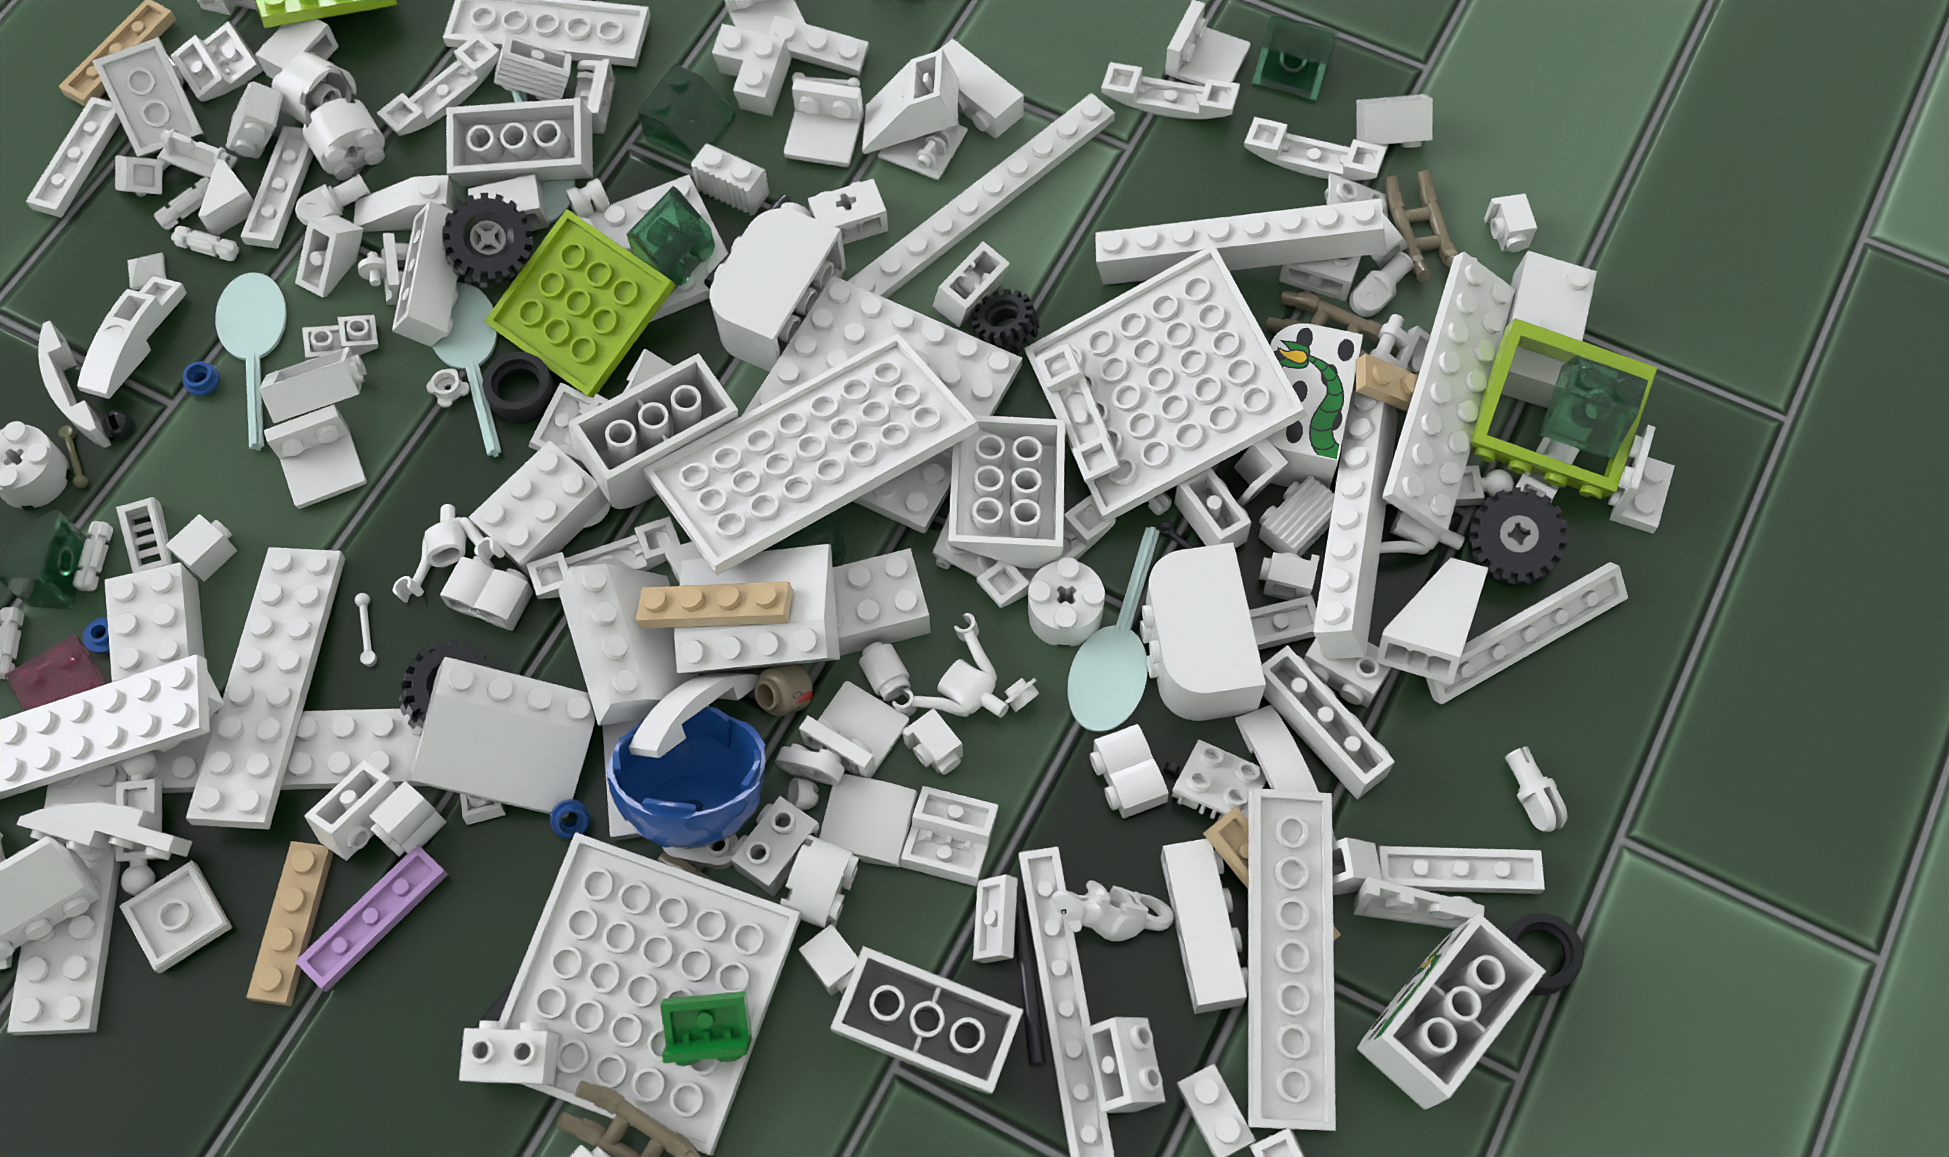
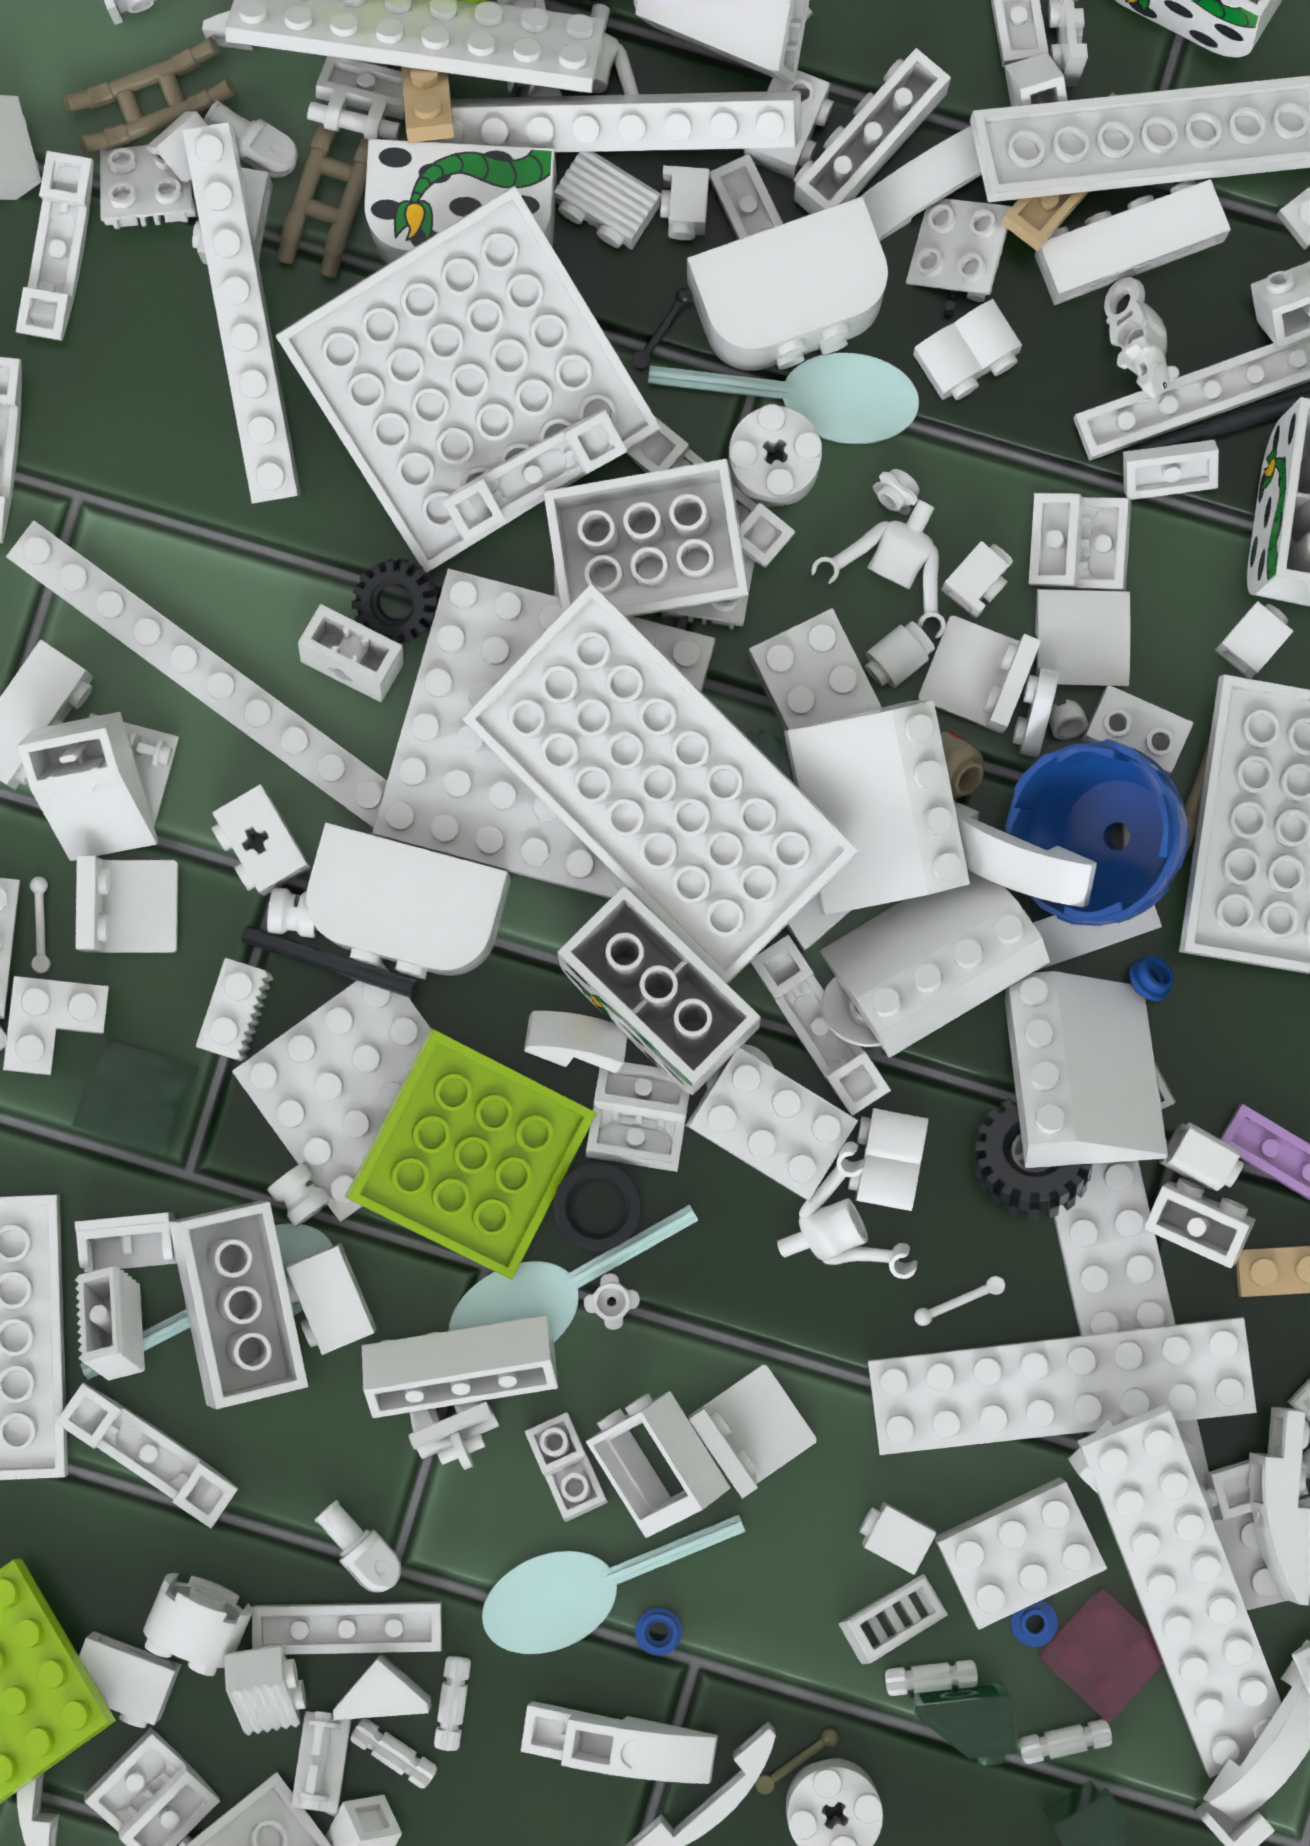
camera: 100 degrees left, 20 degrees up
black hinge [101,409,135,441] -> none
white slope [128,253,167,291] -> none
white slope [295,215,364,297] -> none
white brick [302,98,385,180] -> none
white slope [353,175,459,232] -> none
black wheel [442,193,533,288] -> none
clear green slope [626,186,716,295] -> none
tan plate [635,581,793,628] -> none
white brick [780,835,859,928] -> none
white brick [1174,467,1251,548] -> none
white panel [1234,438,1288,508] -> none

